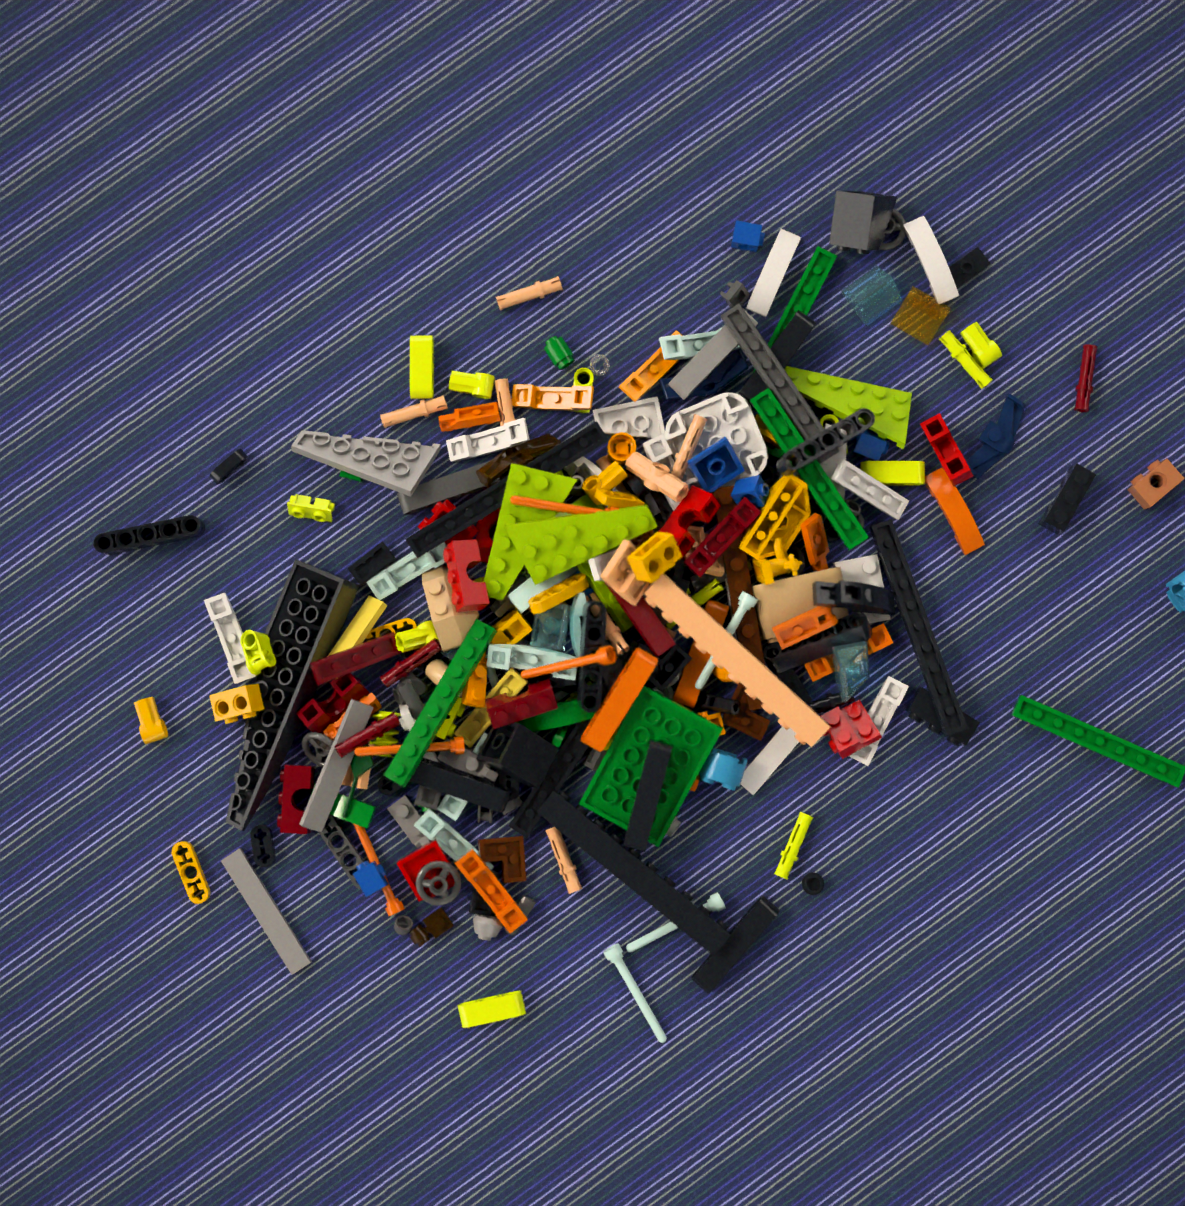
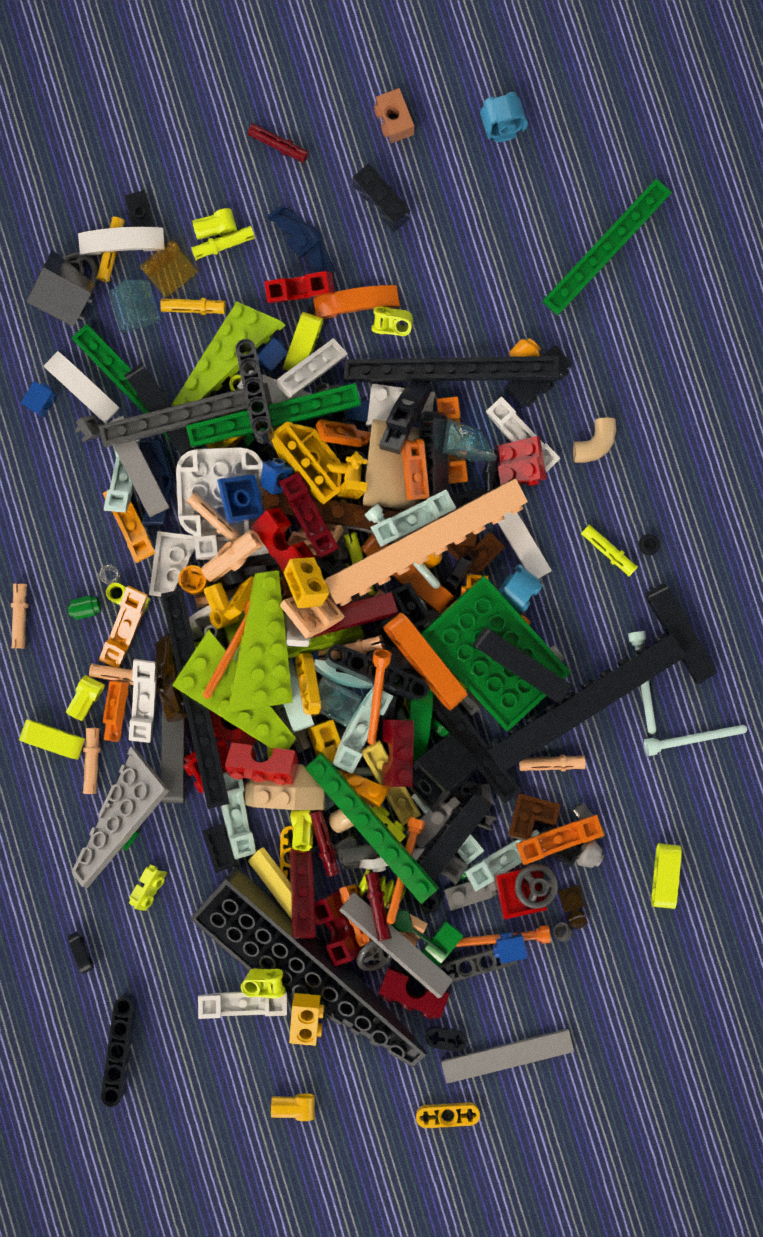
camera: 75 degrees left, 0 degrees up
none -> yellow pin [96,216,125,282]
none -> yellow pin [161,298,226,315]
none -> dark blue tile [347,400,370,423]
none -> light aqua slope [370,490,456,547]
none -> neon yellow piece [371,306,413,336]
none -> light orange head [509,338,541,357]
none -> tan cylinder [573,418,616,463]

